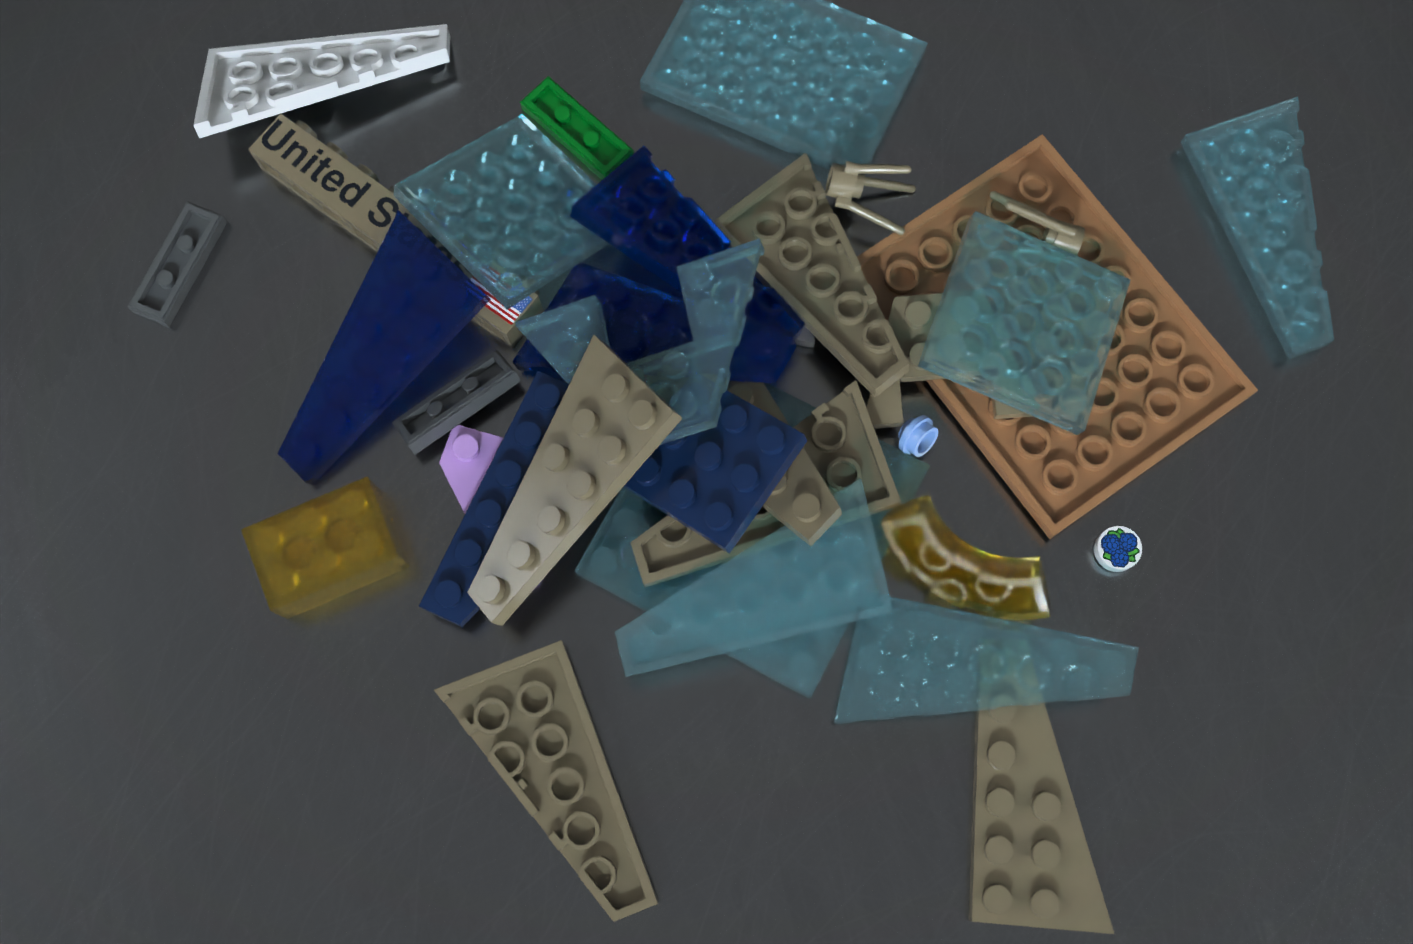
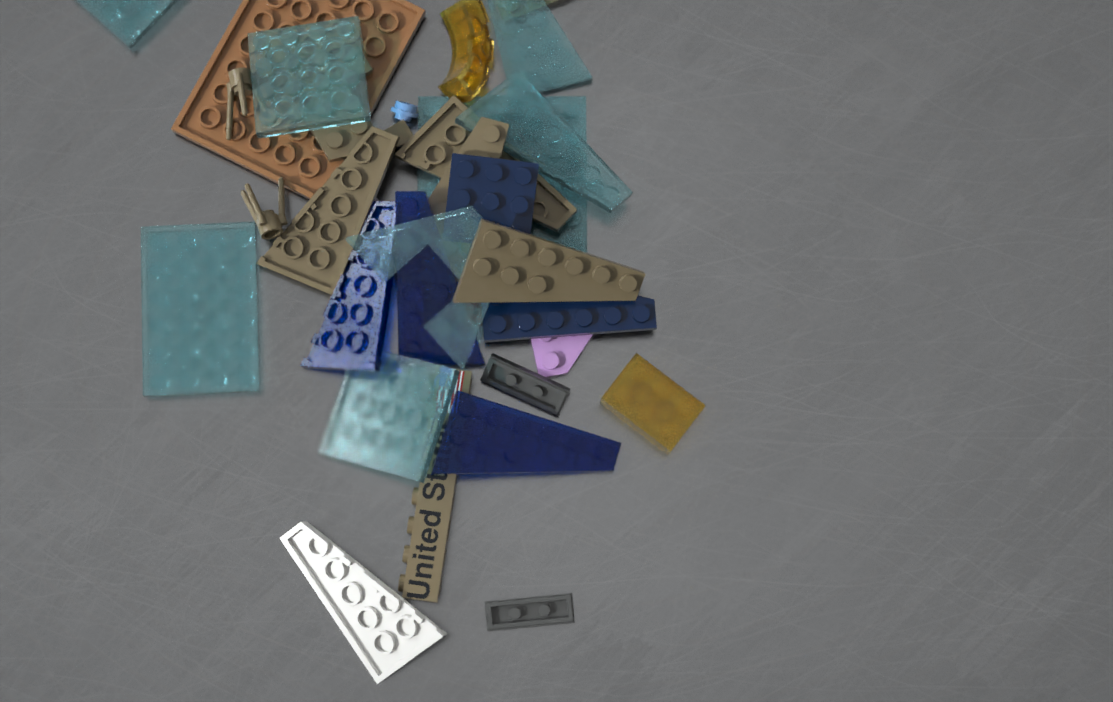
camera: 125 degrees left, 5 degrees up
dark tan wing [434,640,659,922] -> none
green tile [520,76,635,184] -> none

